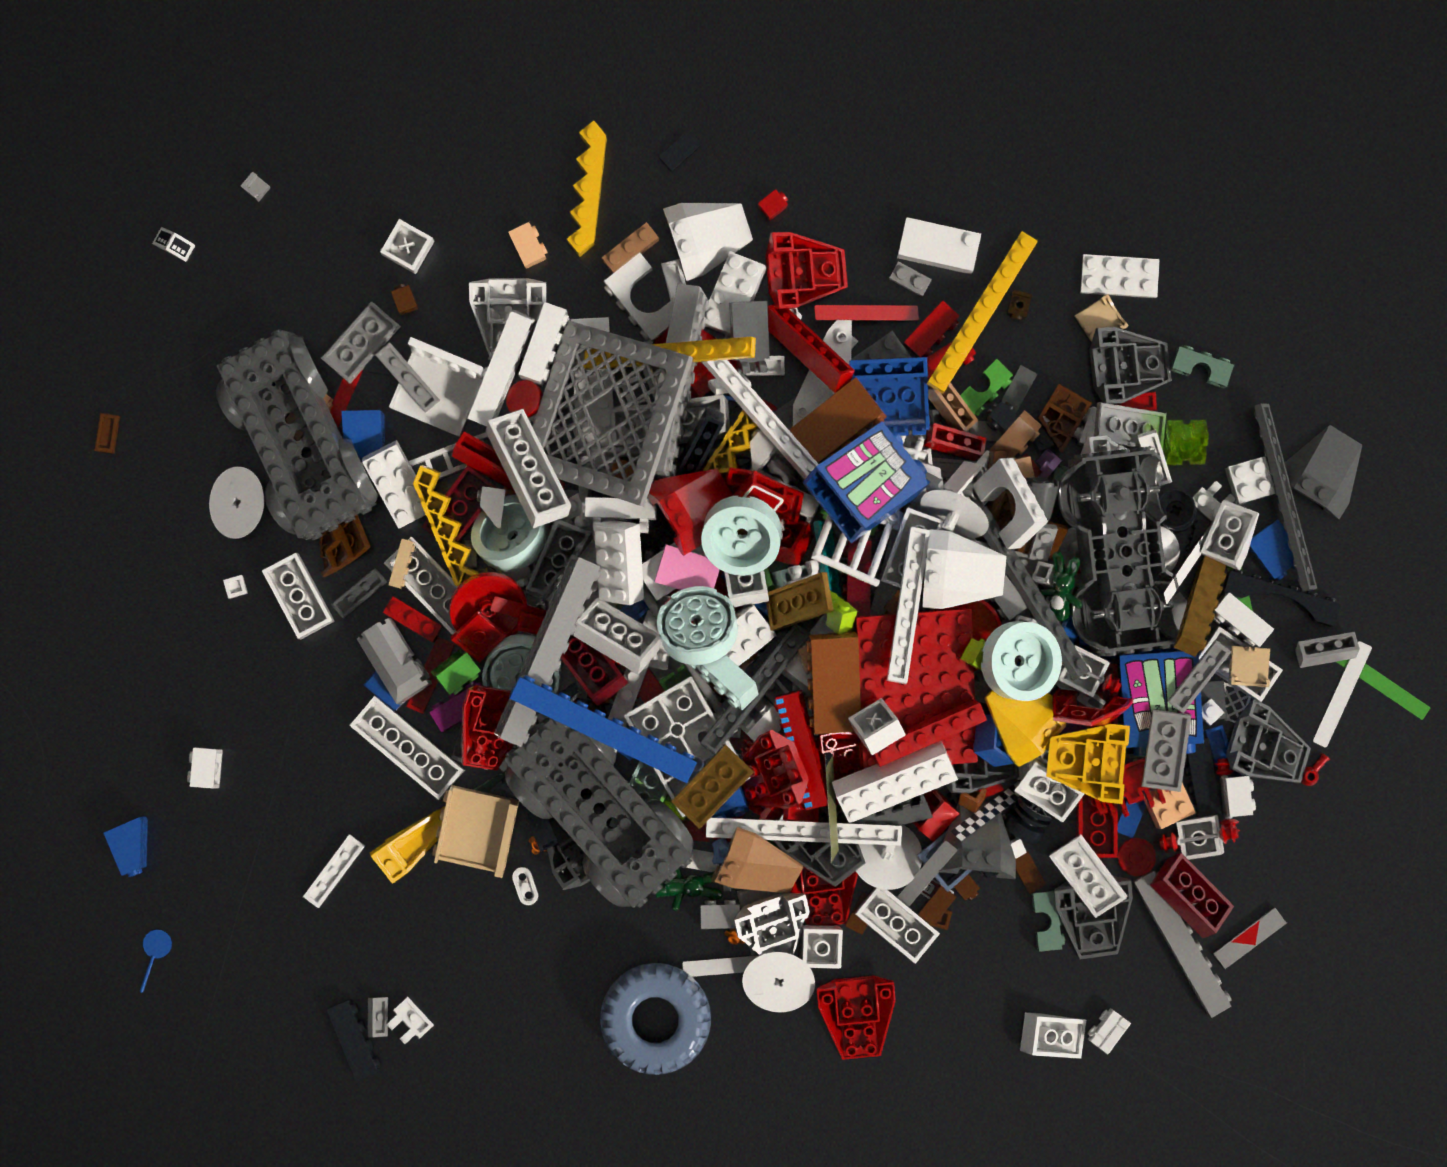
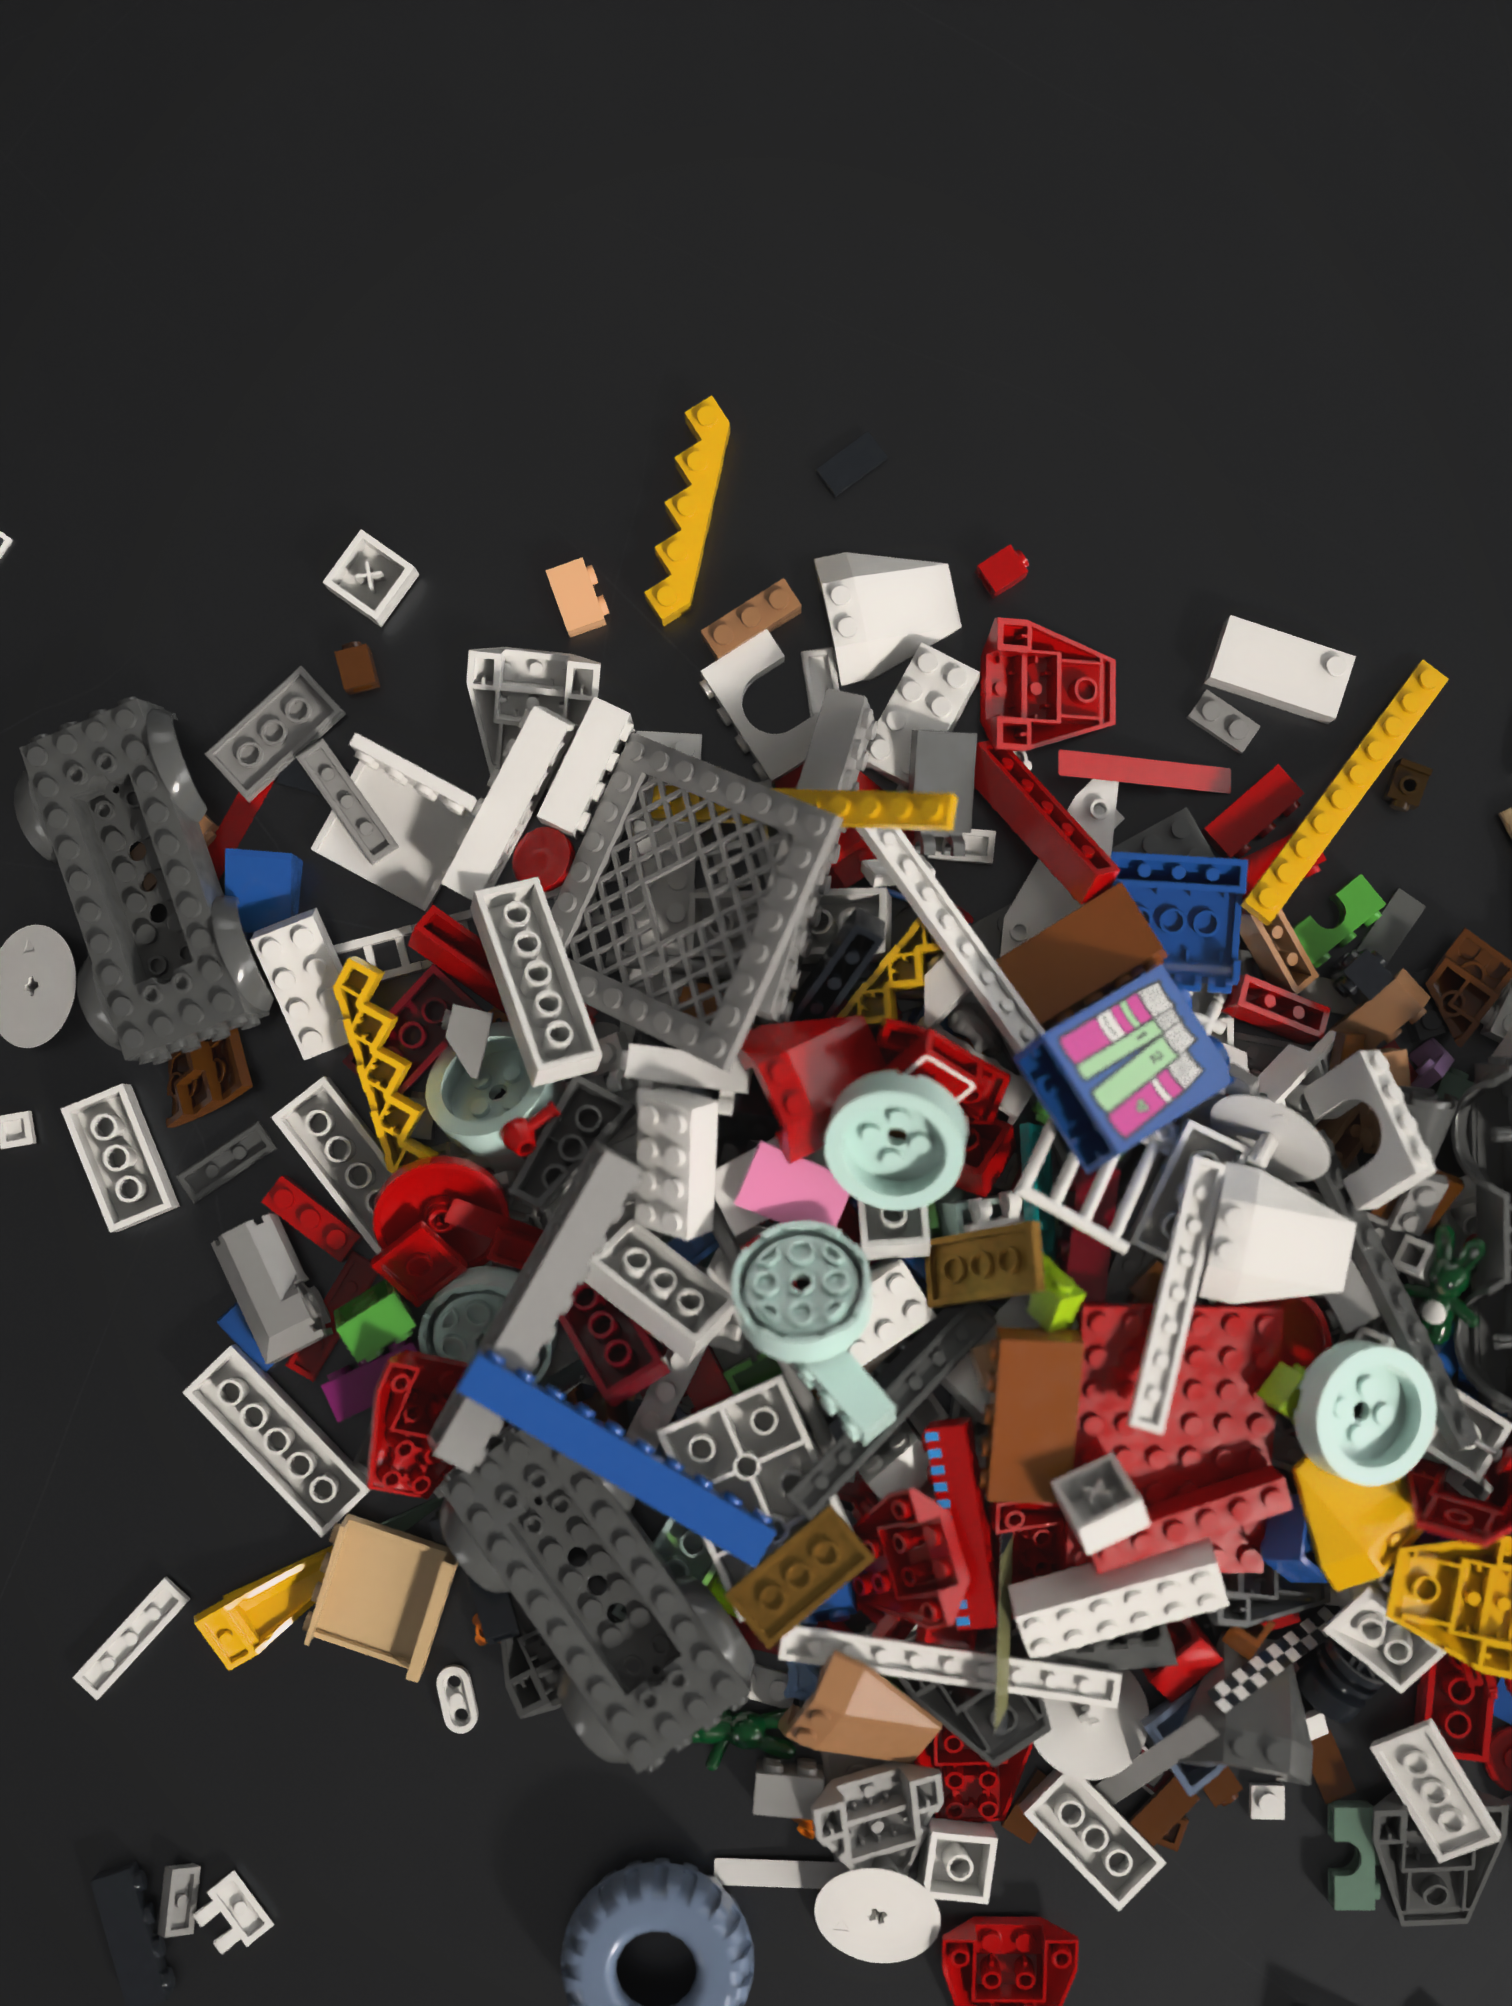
camera: 10 degrees right, 0 degrees up
light grey panel [241,172,271,202] -> none
tan piece [389,539,416,589] -> none
none -> red bar [500,1100,561,1156]
none -> white plate [1249,1782,1285,1820]

